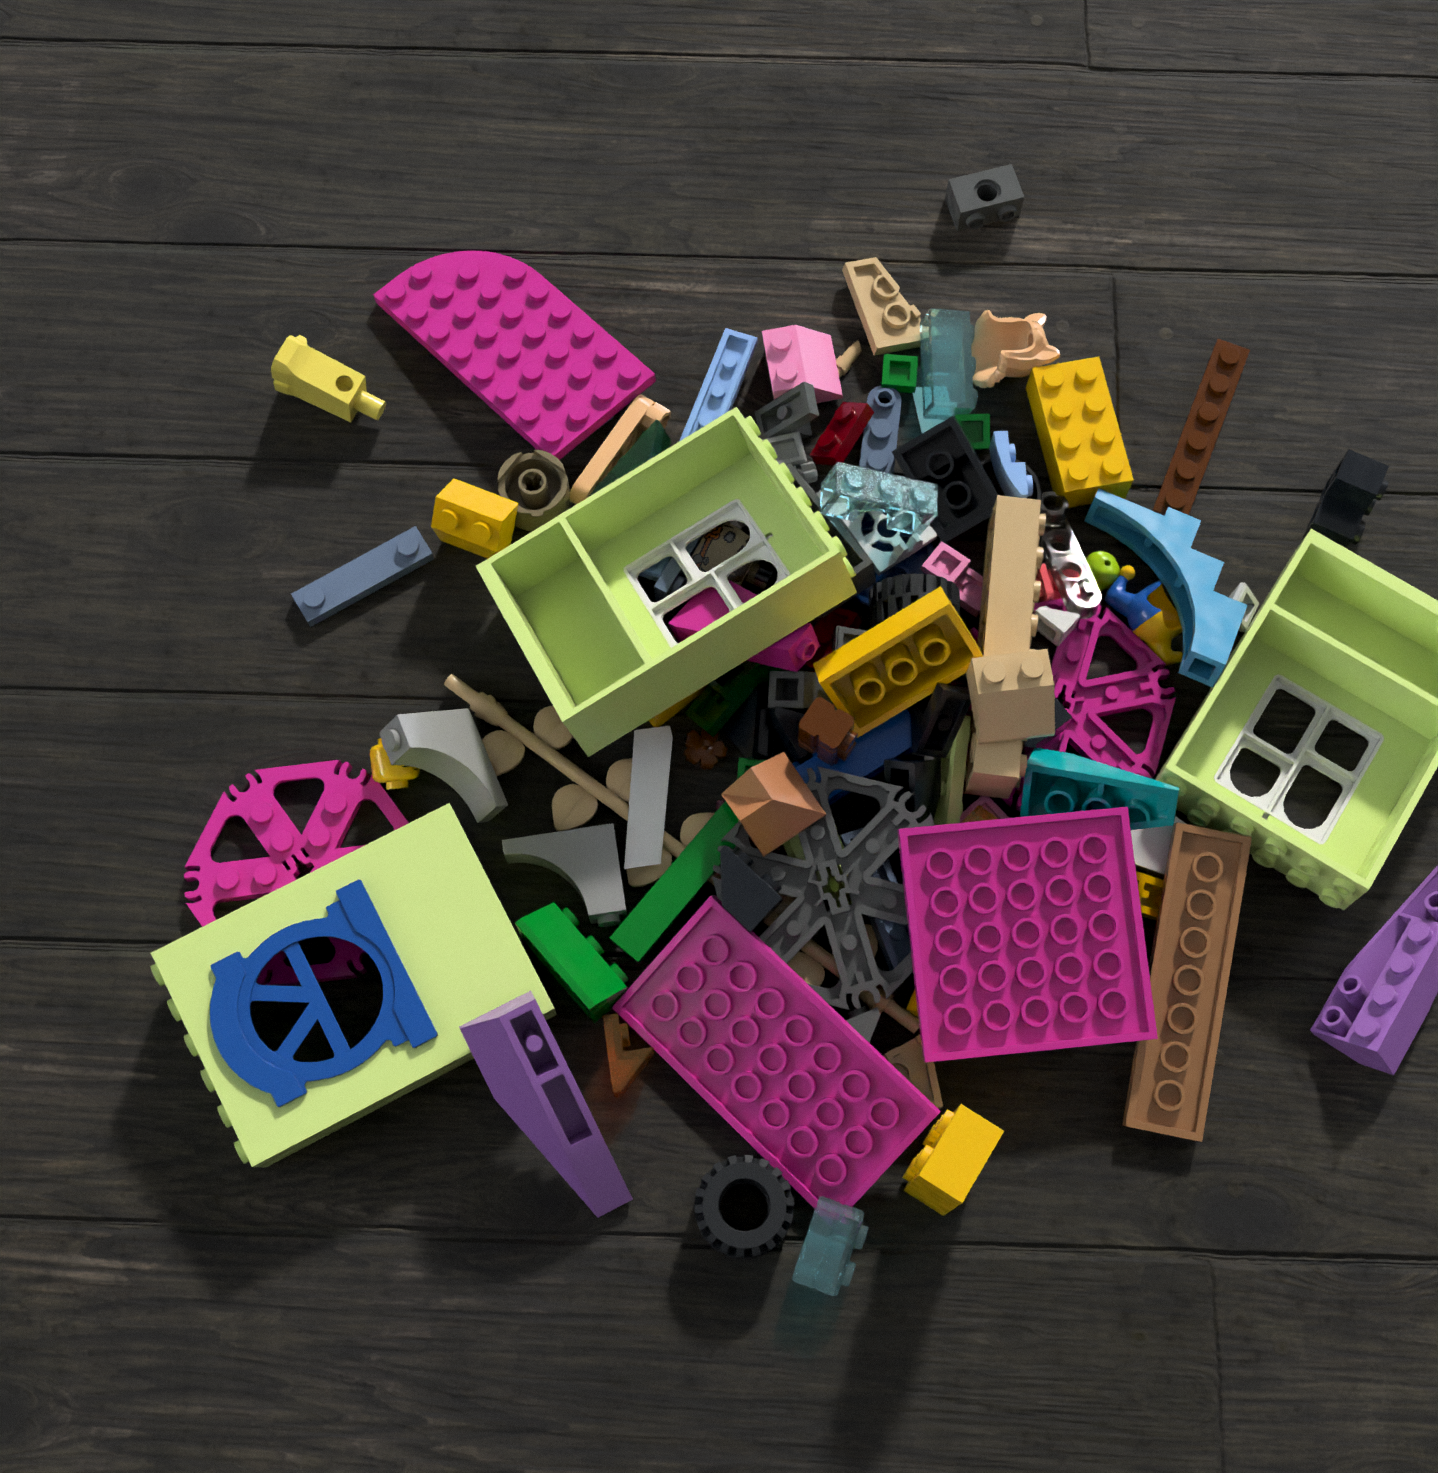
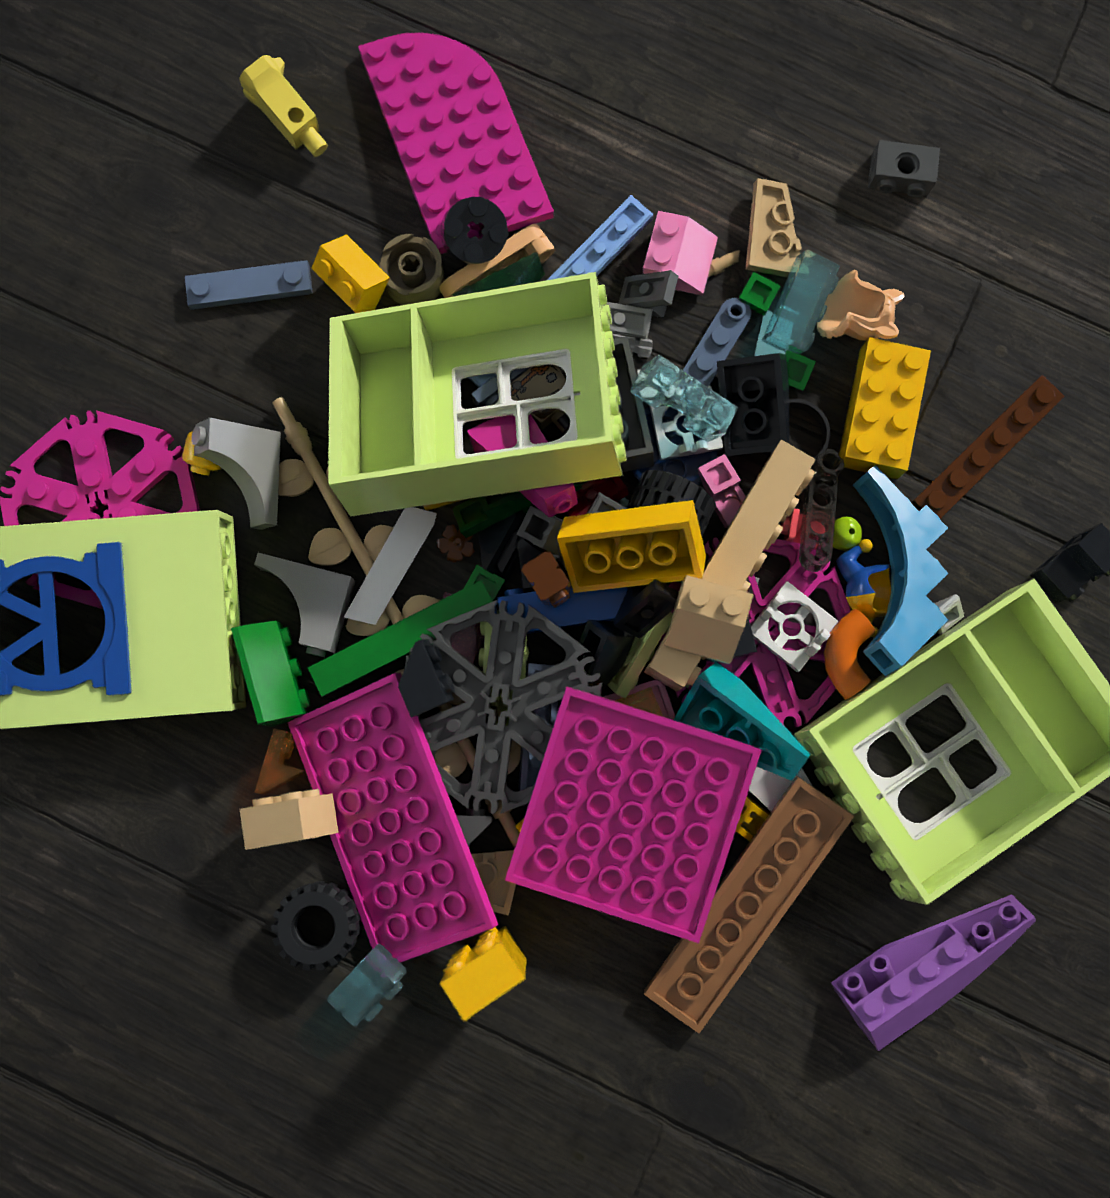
camera: 20 degrees right, 10 degrees up
medium lavender wedge [459,991,633,1217] -> none
nougat slope [721,752,826,857] -> none
dark red plate [809,402,874,466] -> none
light blue slope [989,431,1033,498] -> none
white slope [1034,606,1080,646] -> none
none -> tan brick [240,789,339,850]
none -> black brick [441,197,508,264]
none -> white piece [751,581,838,672]
none -> orange cylinder [824,609,875,700]

